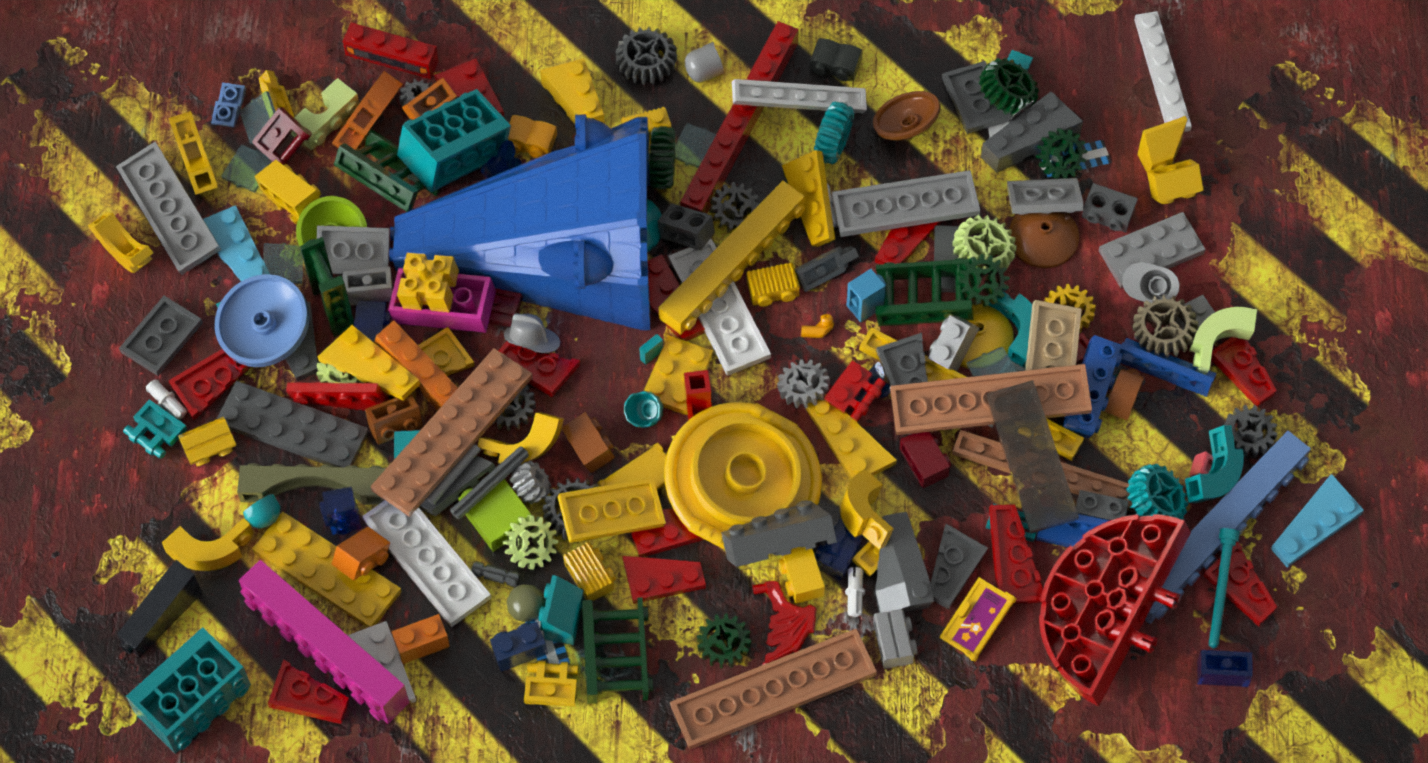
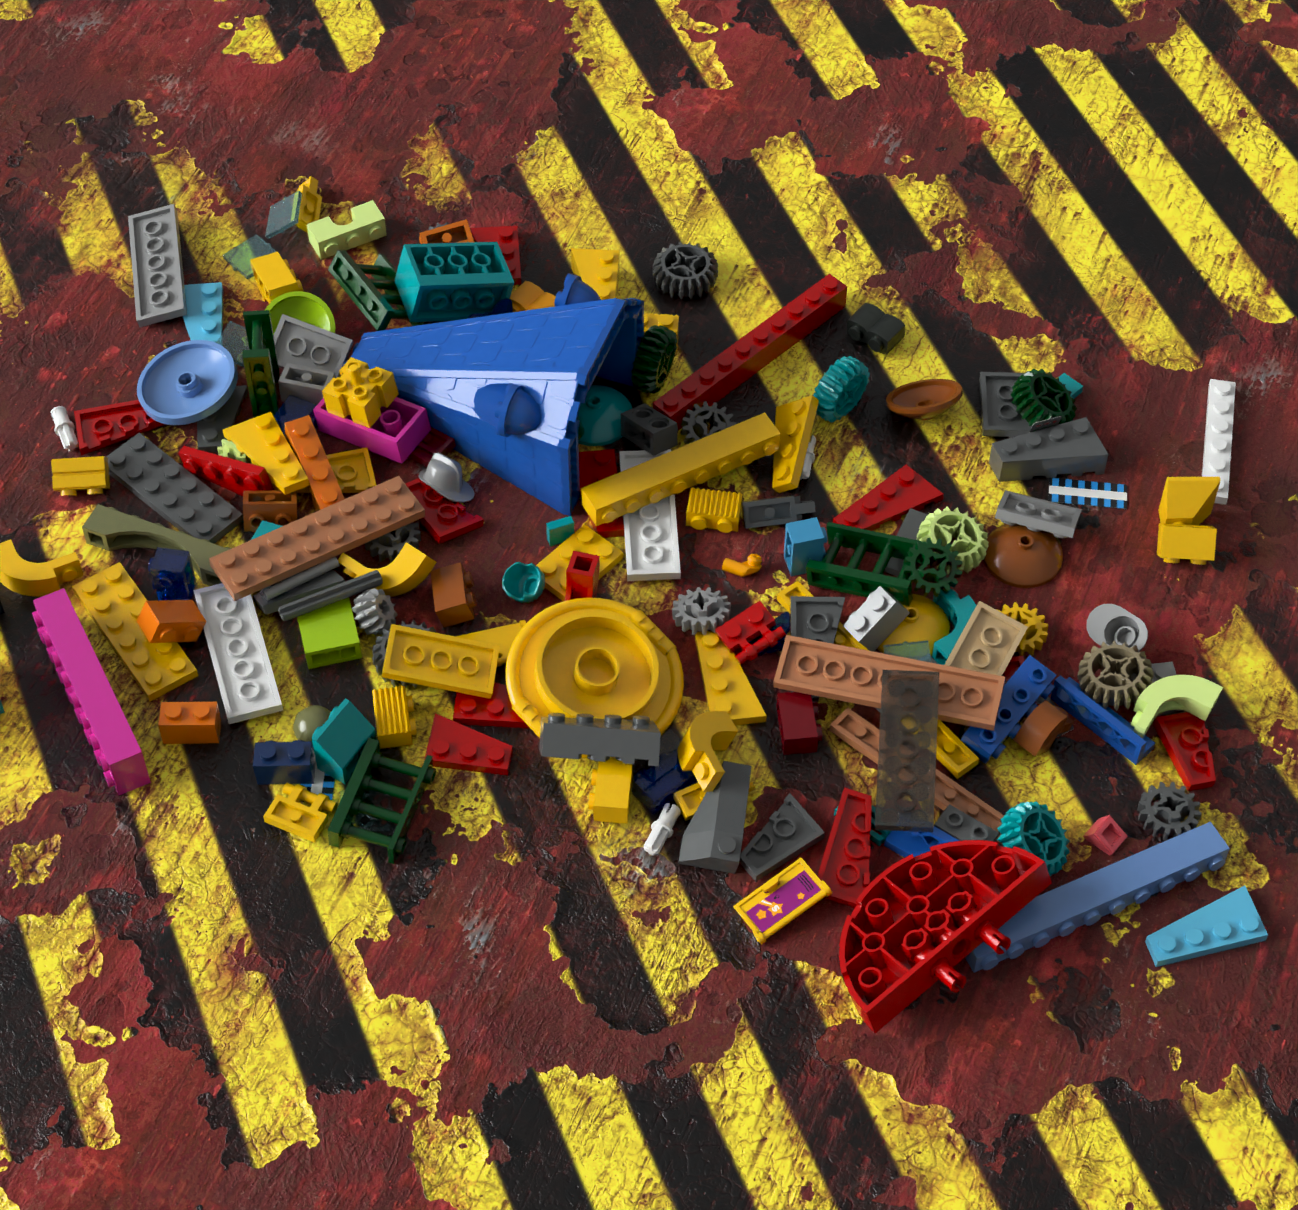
camera: 20 degrees right, 10 degrees down
yellow arch [88,212,153,273] -> none
dark grey plate [119,296,203,376] -> none
teal plate [123,399,187,459] -> none
yellow arch [168,111,218,195] -> none
medium blue slope [211,82,246,128] -> none
teal hair [243,494,281,529] -> none
plate [252,107,312,165] -> none
red wing [268,659,349,724] -> none
orange slope [332,71,403,150] -> none
red brick [343,22,439,79] -> none
white wing [348,621,416,703] -> none
dark grey axle [471,561,520,587] -> none
yellowish green gear [503,515,558,569] -> none
nougat plate [670,629,877,750] -> none
clear light blue piece [675,123,716,168] -> none
light grey helmet [685,42,724,83] -> none
dark green gear [697,613,751,669] -> none
white plate [732,79,867,113] -> none
red animal [752,580,817,665] -> none
light grey plate [832,170,980,237] -> none
light grey brick [873,609,917,669] -> none
dark green gear [1036,128,1088,179] -> none
dark grey brick [1082,183,1138,233] -> none
light grey plate [1099,212,1205,289] -> none
teal arch [1185,425,1244,503] -> none
clear blue brick [1197,650,1253,687] -> none
red wing [1203,541,1277,627] -> none
teal piece [1209,528,1240,648] -> none

